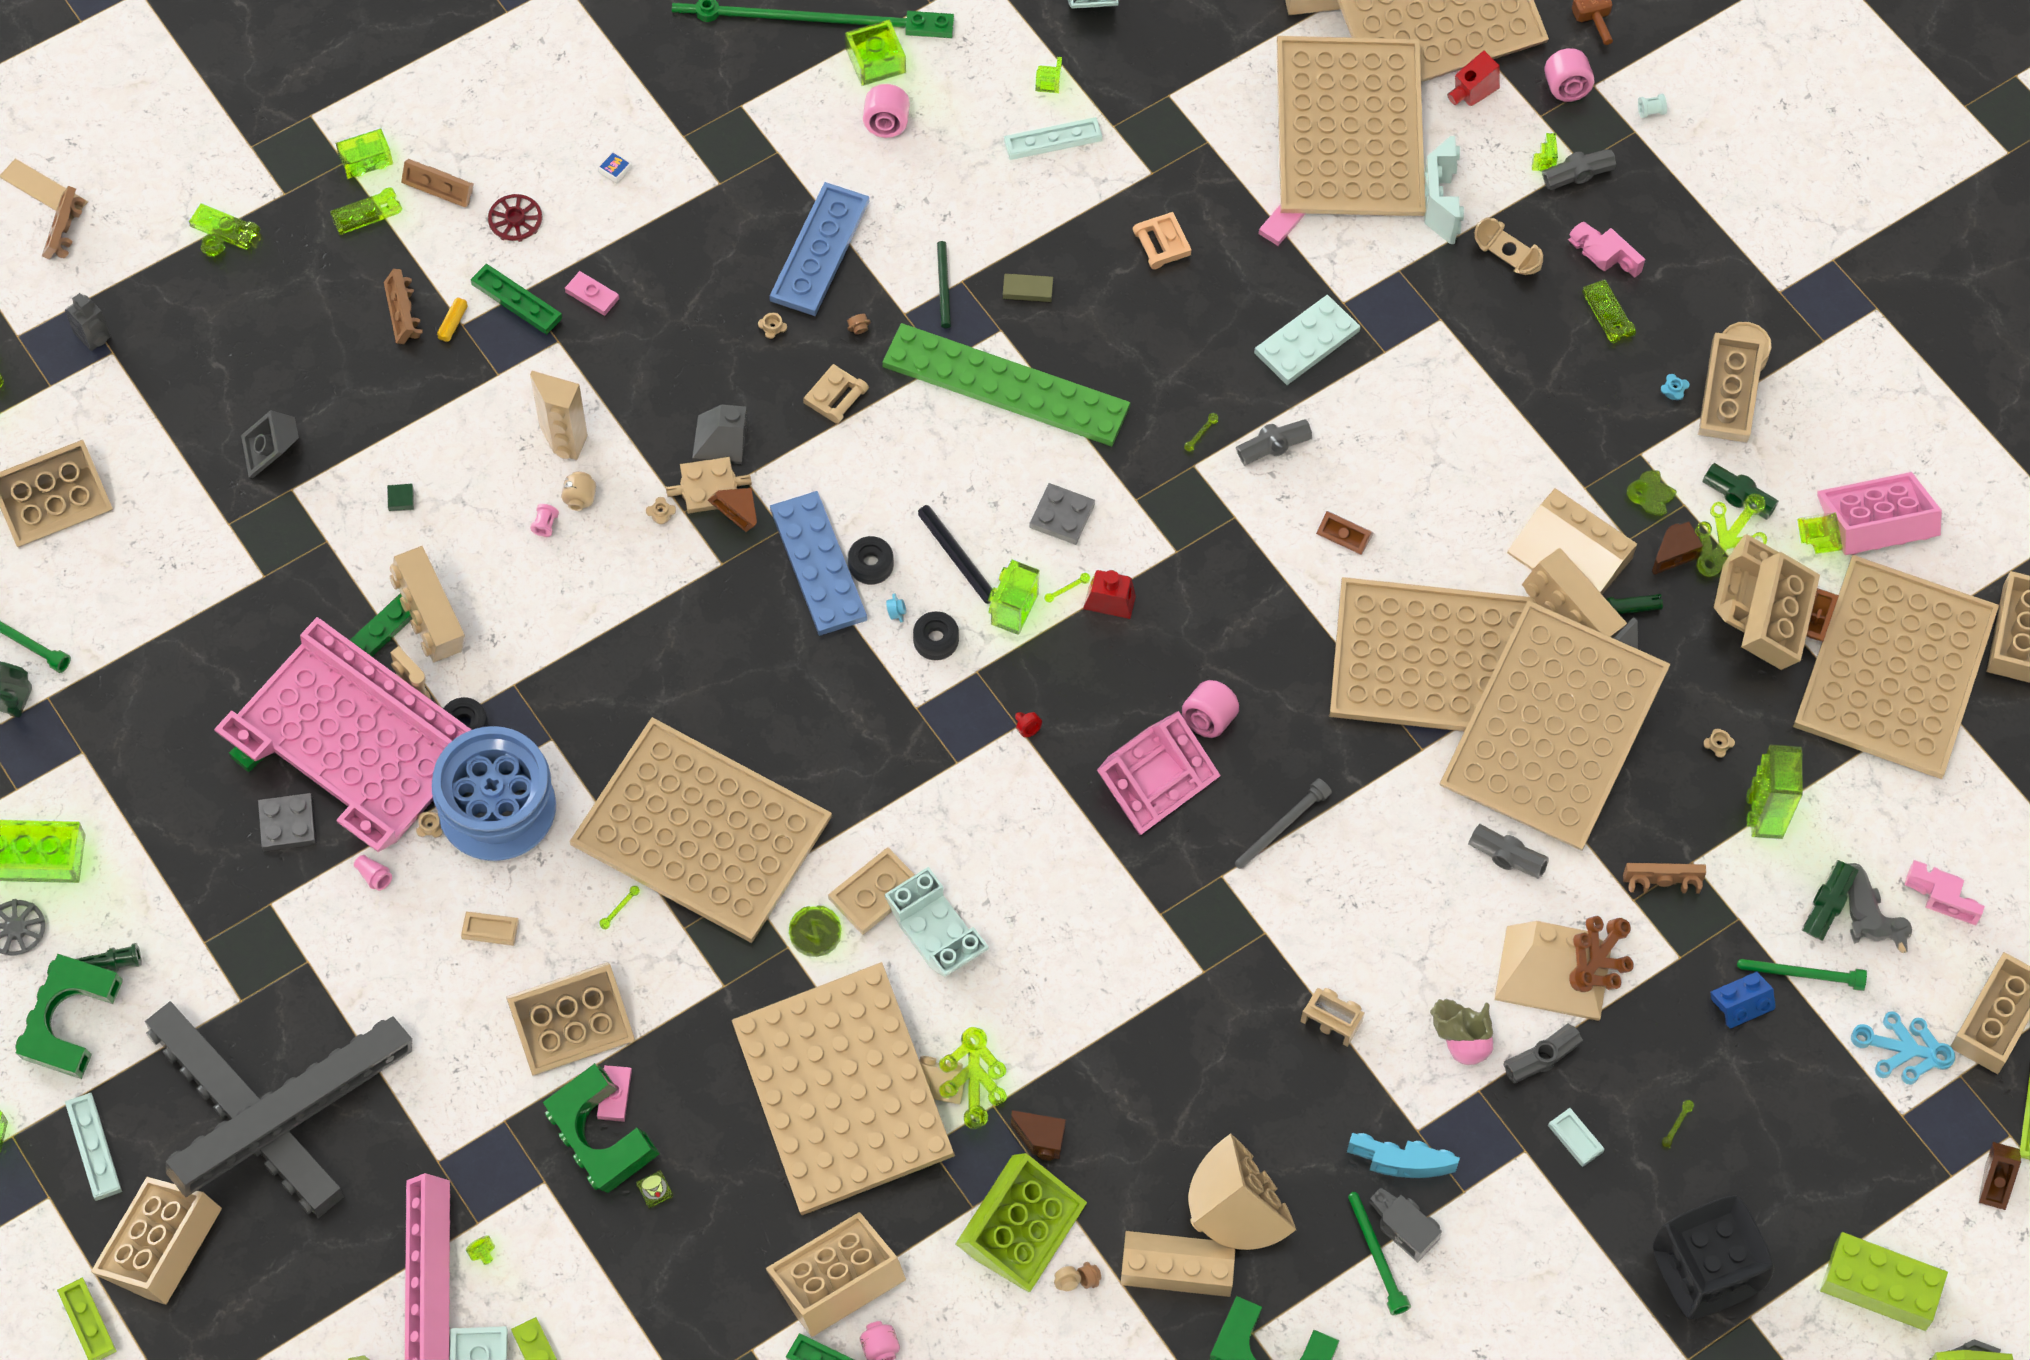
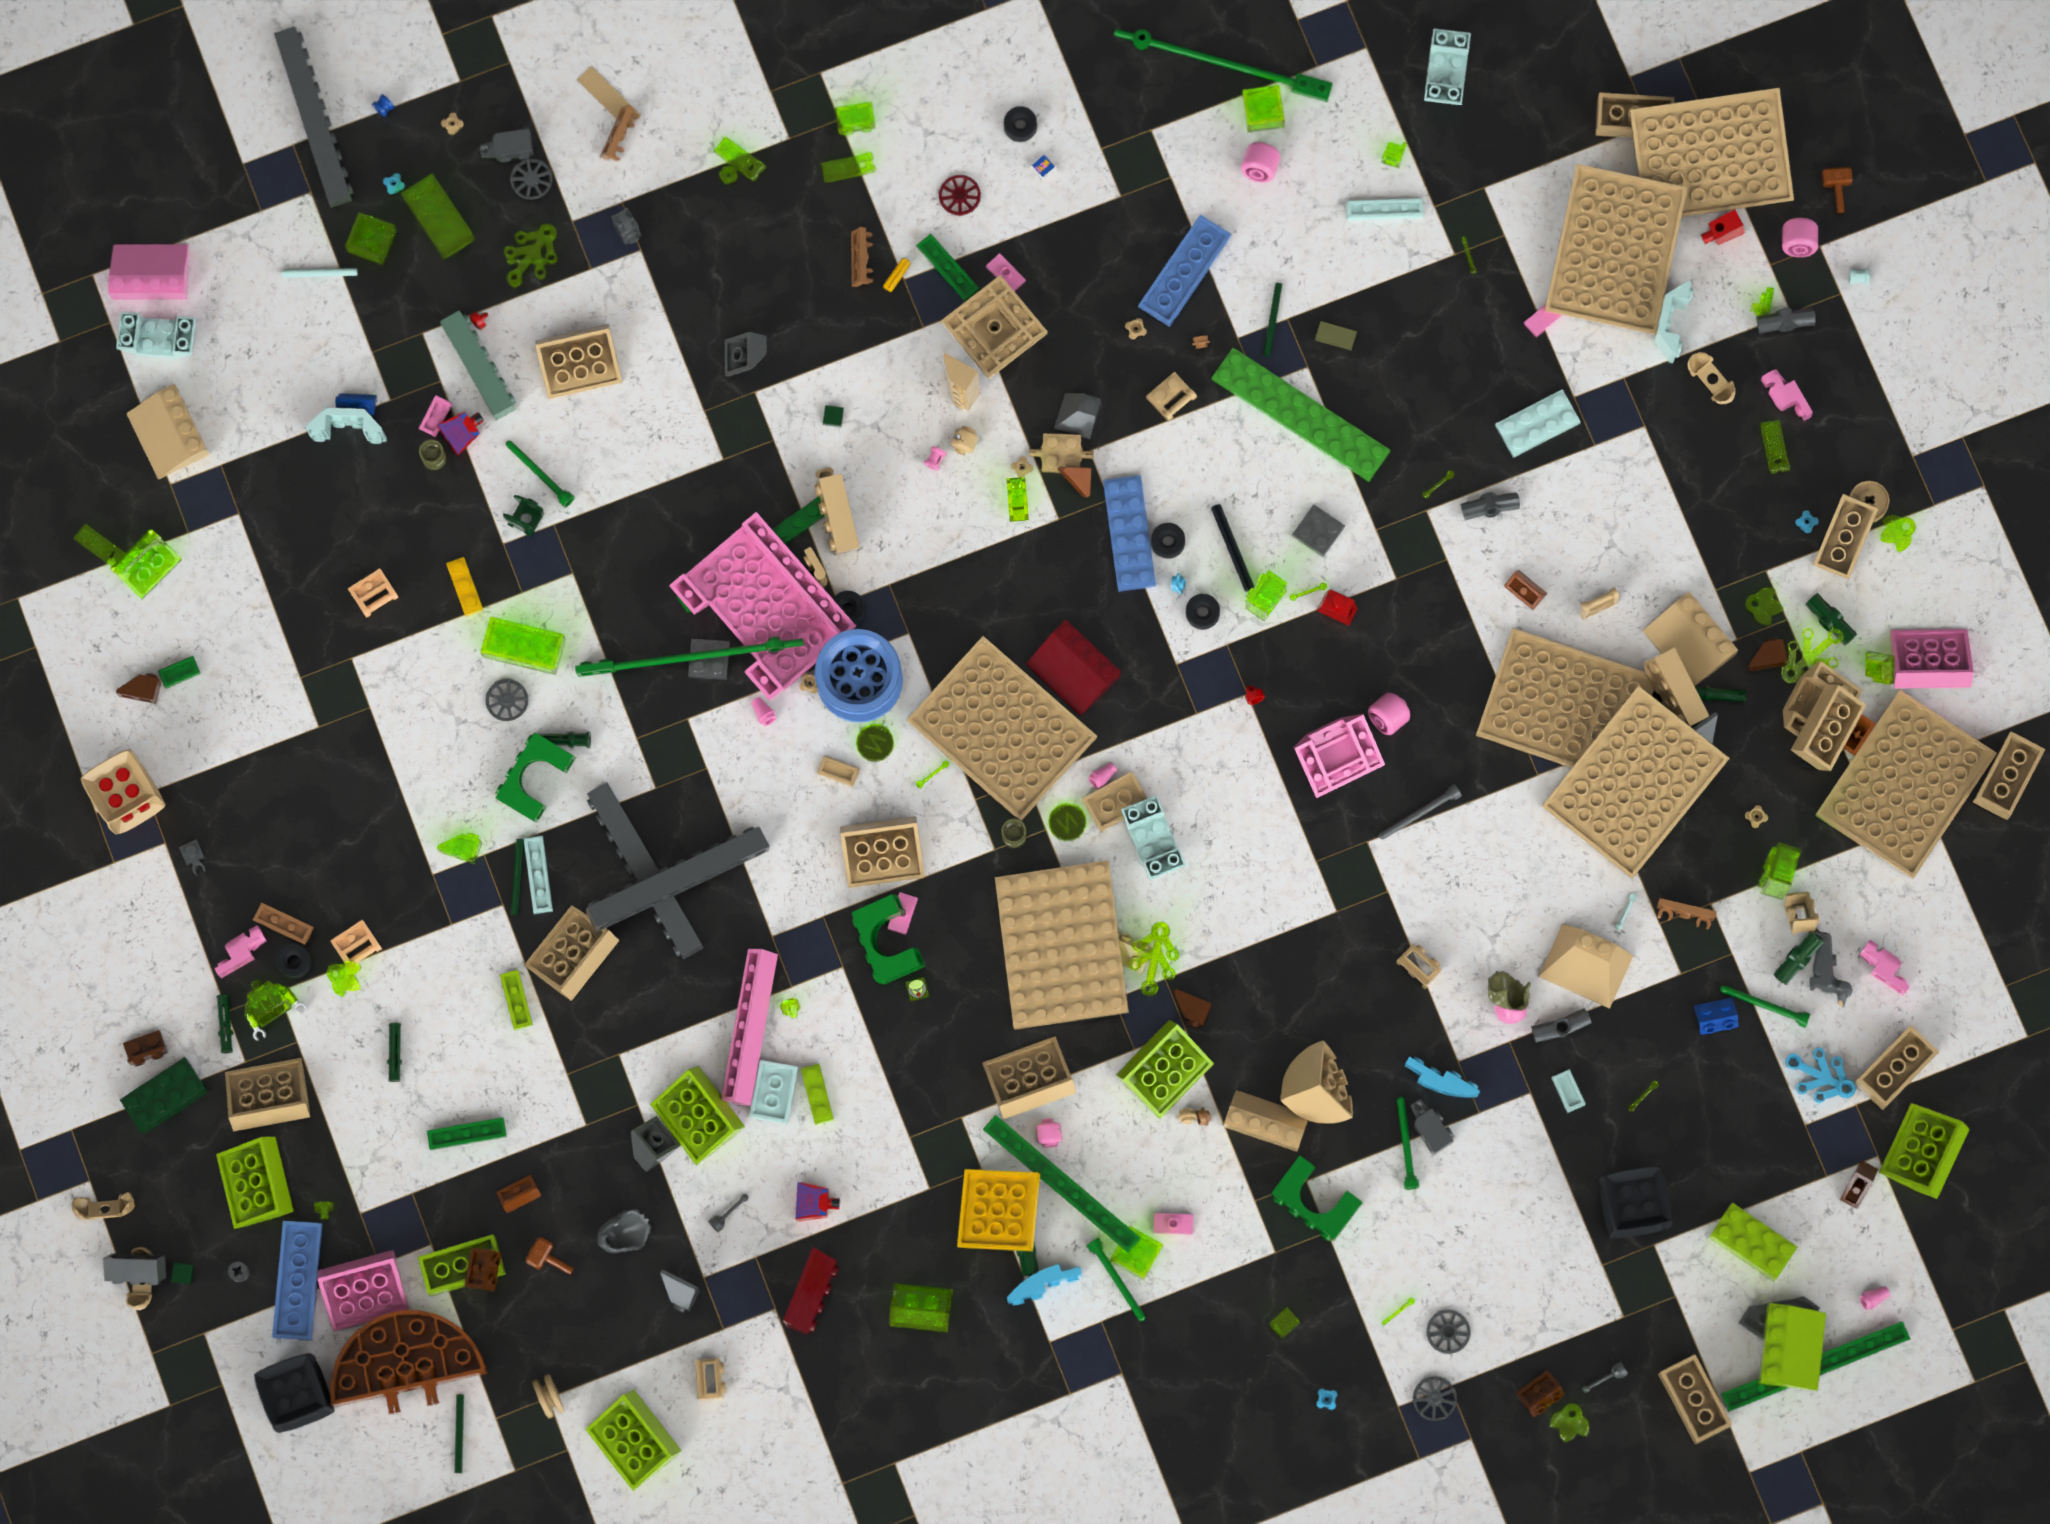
camera: 20 degrees right, 15 degrees up
medium nougat plate [401,159,474,208] -> none
light nougat plate [1133,212,1192,269] -> none
dark grey piece [1468,823,1549,879] -> none
dark orange plant [1569,916,1634,992] -> none
none -> dark green bar [510,839,524,916]
none -> green bar [575,637,804,677]
none -> clear neon green tile [856,723,894,762]
none -> tan piece [941,275,1048,380]
none -> olive wheel [1001,819,1027,848]
none -> black tyre [1003,106,1037,142]
none -> clear neon green brick [1006,477,1029,522]
none -> dark red slope [1026,620,1121,716]
none -> bright pink cone [1088,762,1117,789]
none -> clear neon green hinge [1461,237,1477,274]
none -> tan plate [1579,587,1619,620]
none -> light aqua hinge [1615,894,1637,930]
none -> tan window [1784,892,1819,935]
none -> clear neon green plate [1880,515,1916,552]

